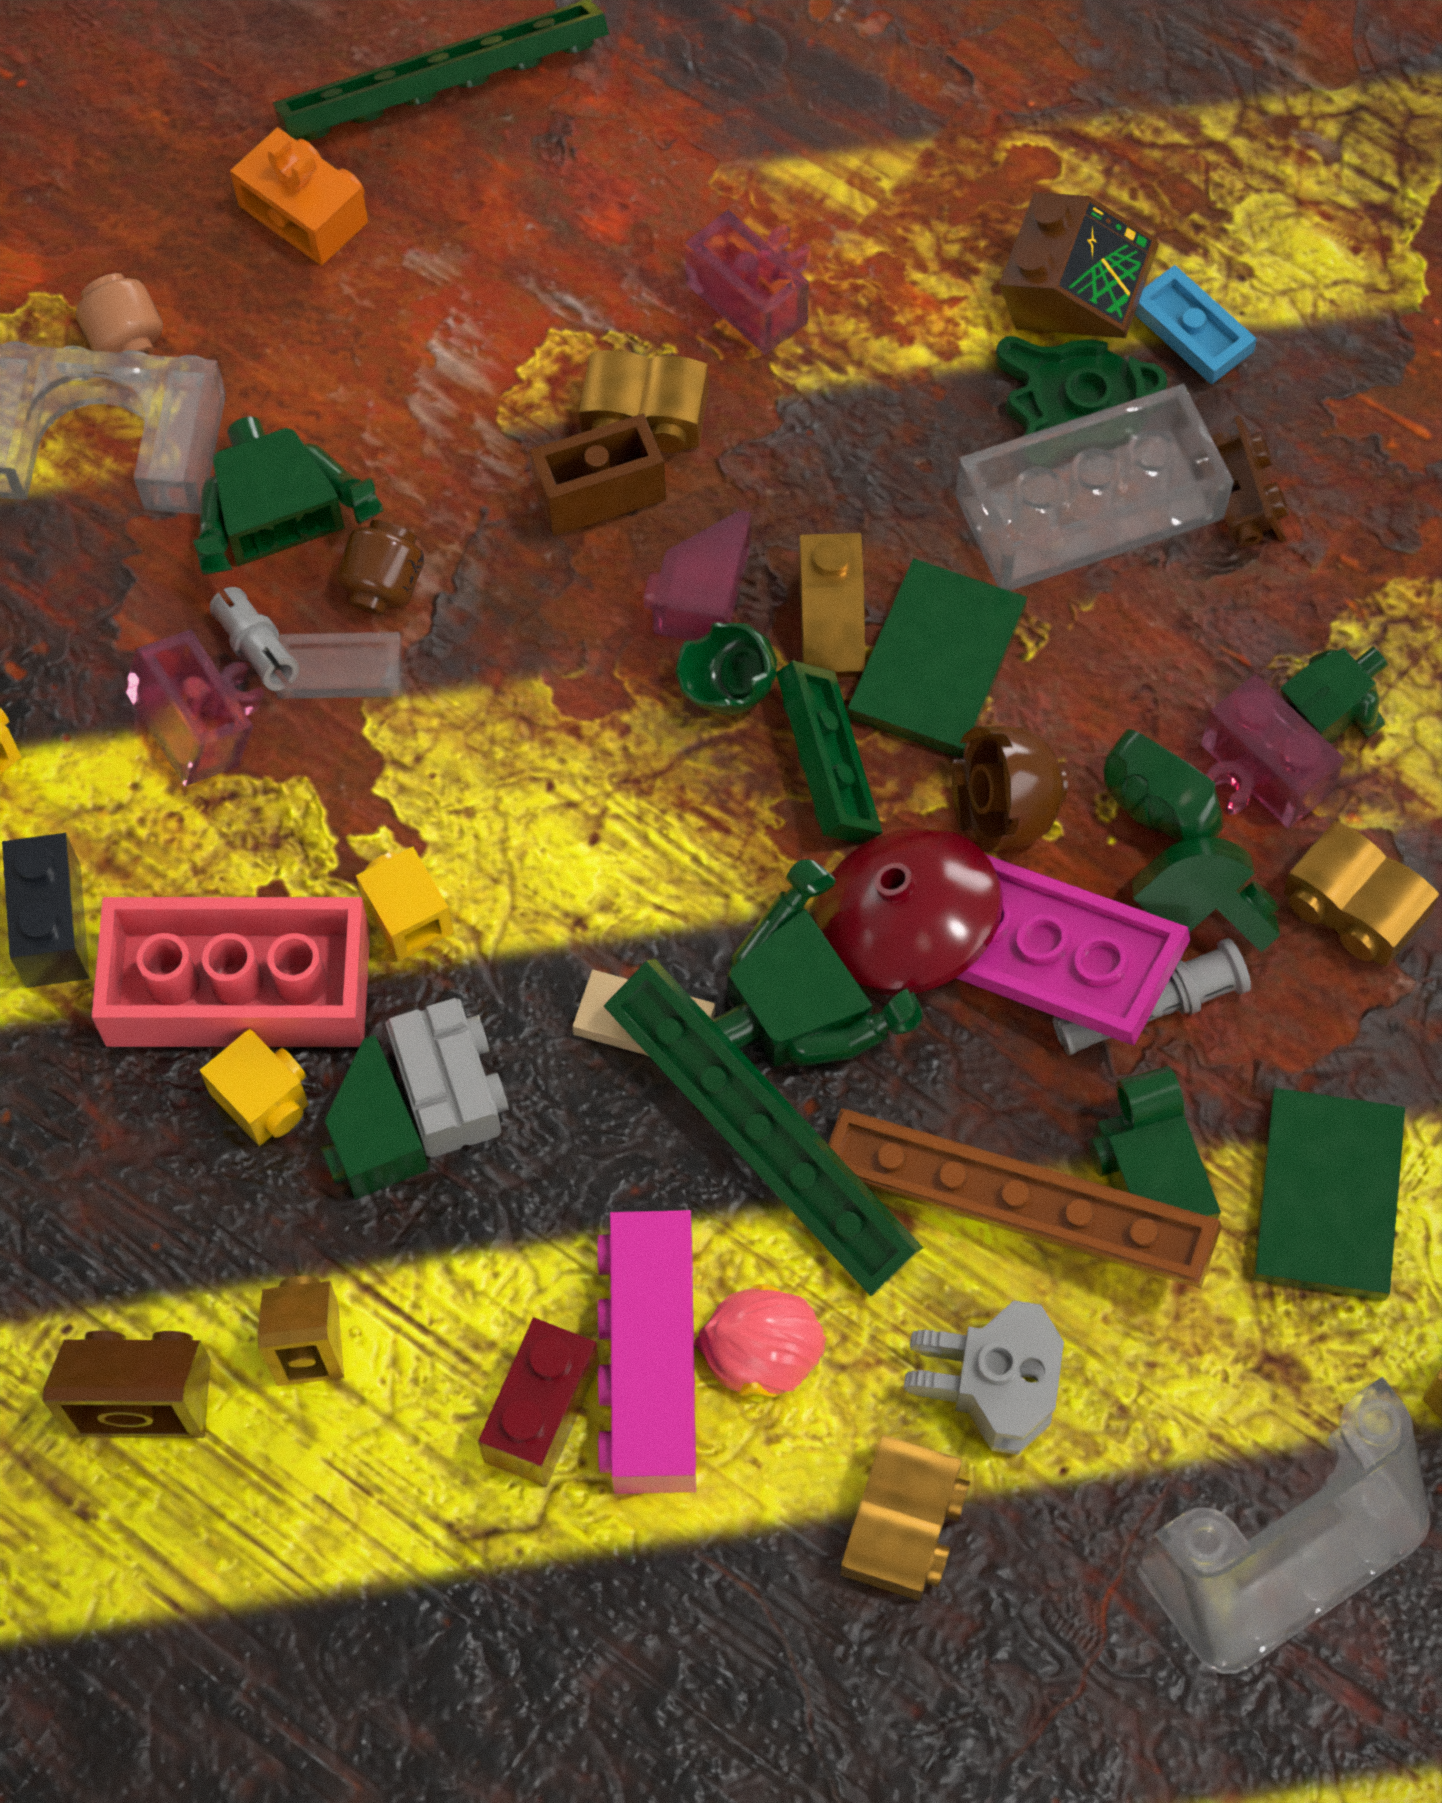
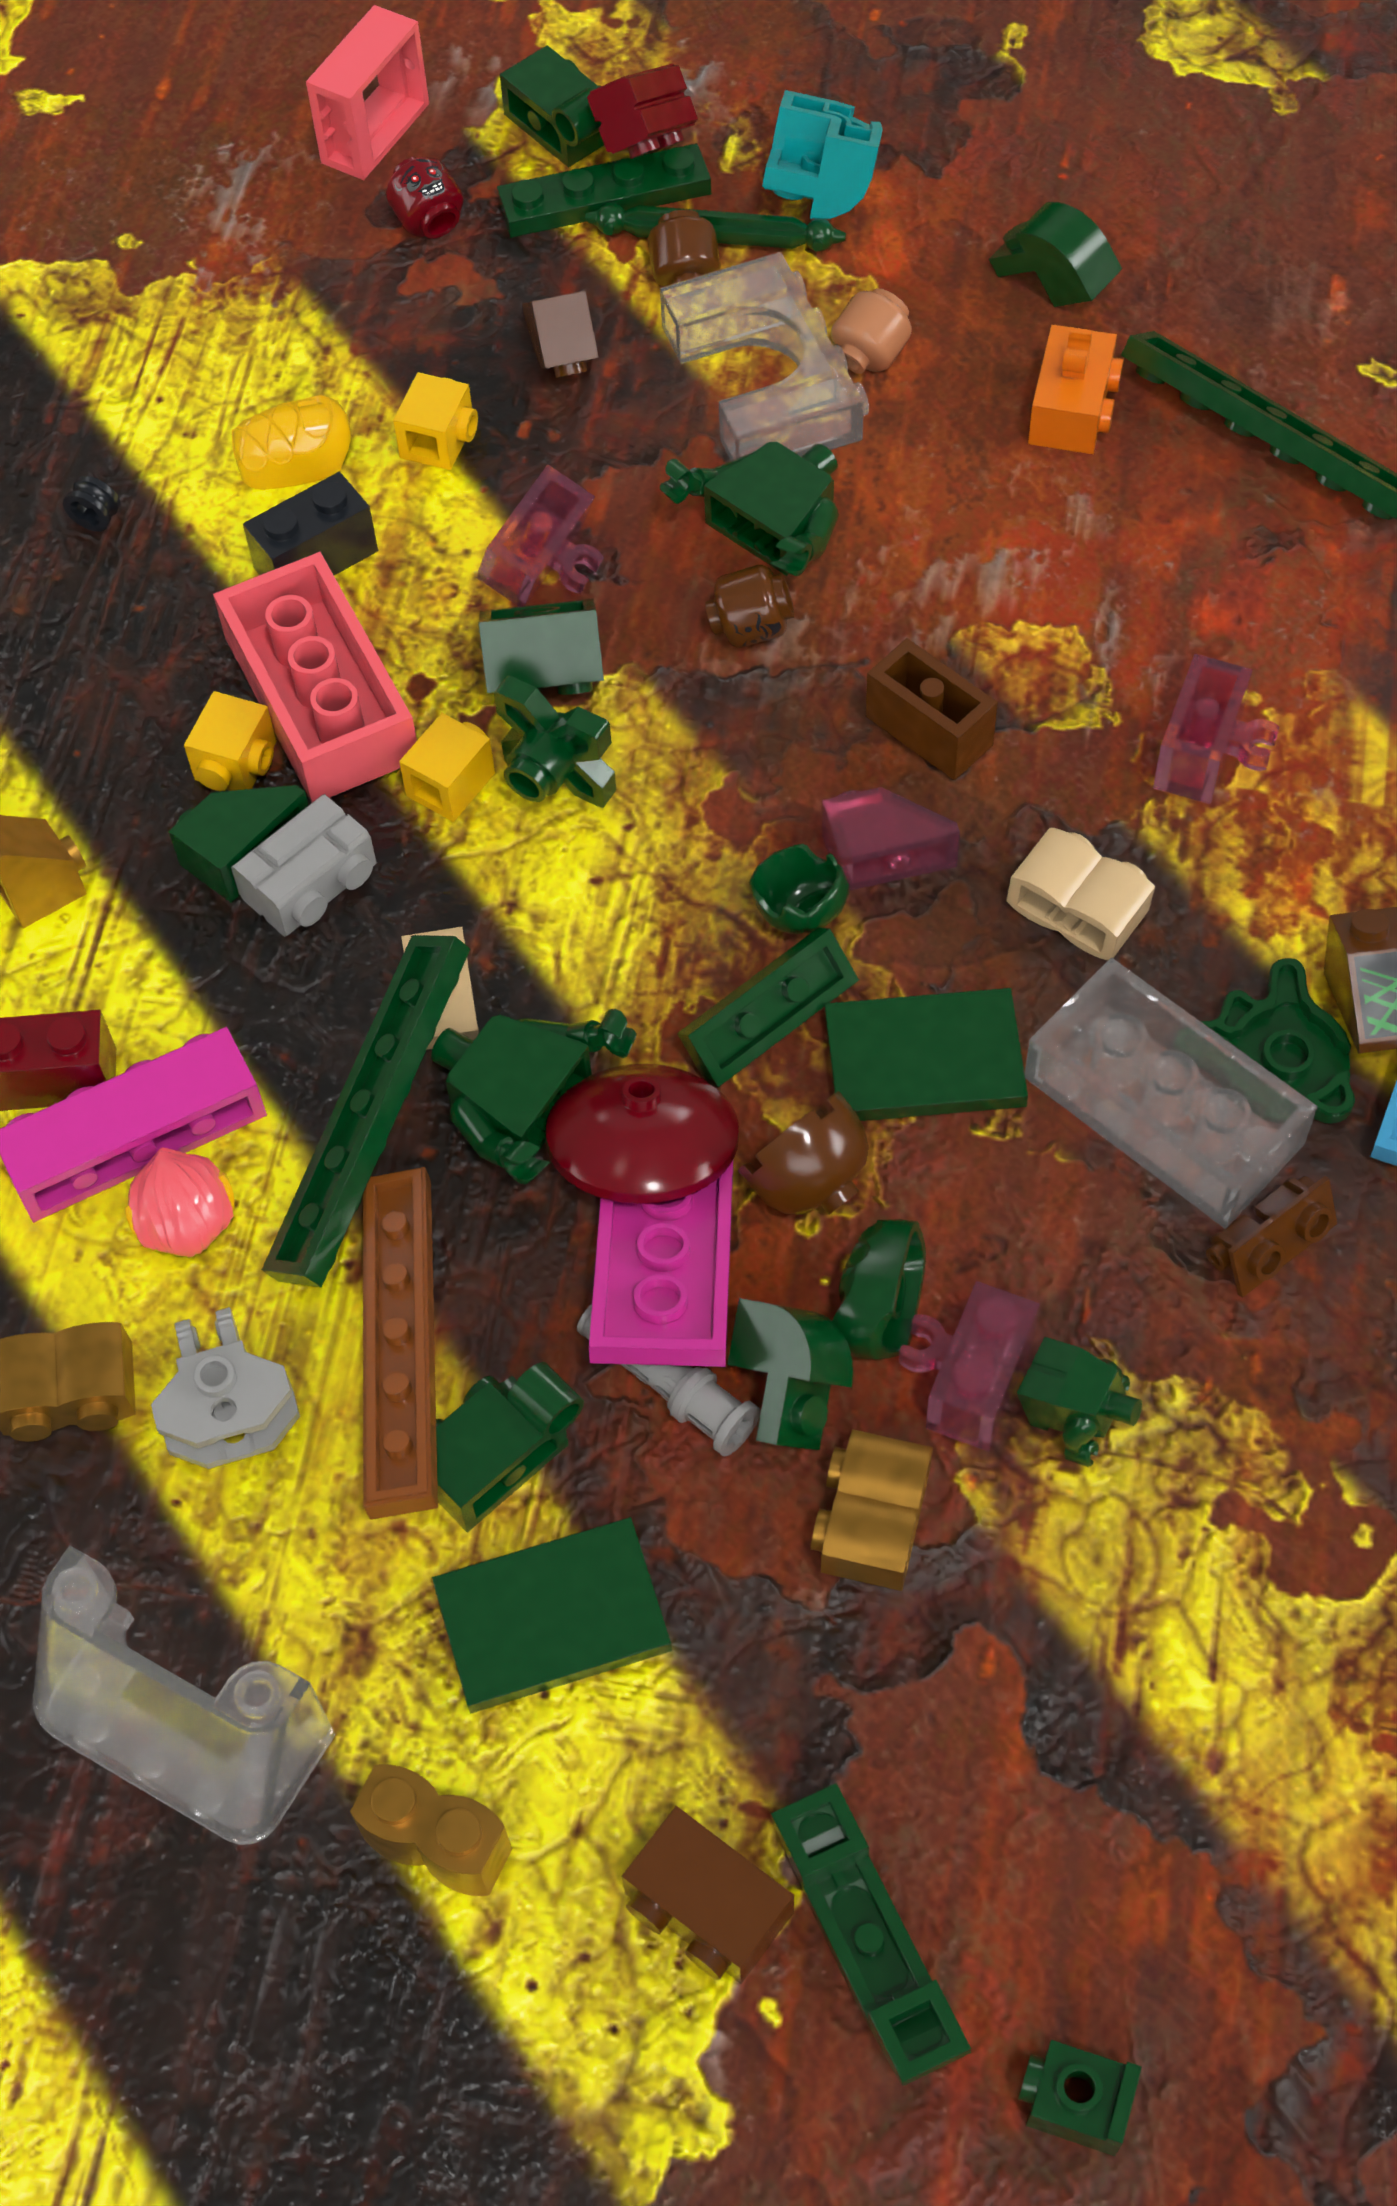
camera: 65 degrees right, 5 degrees down
light grey pin [210,587,300,691] -> none
clear tile [276,632,402,699] -> none
pearl gold brick [579,350,709,453] -> none
pearl gold slope [799,533,865,677] -> none
none -> slope [478,598,604,695]
none -> dark green plant [494,675,617,808]
none -> dark green brick [989,202,1122,307]
none -> tan brick [1007,828,1155,961]

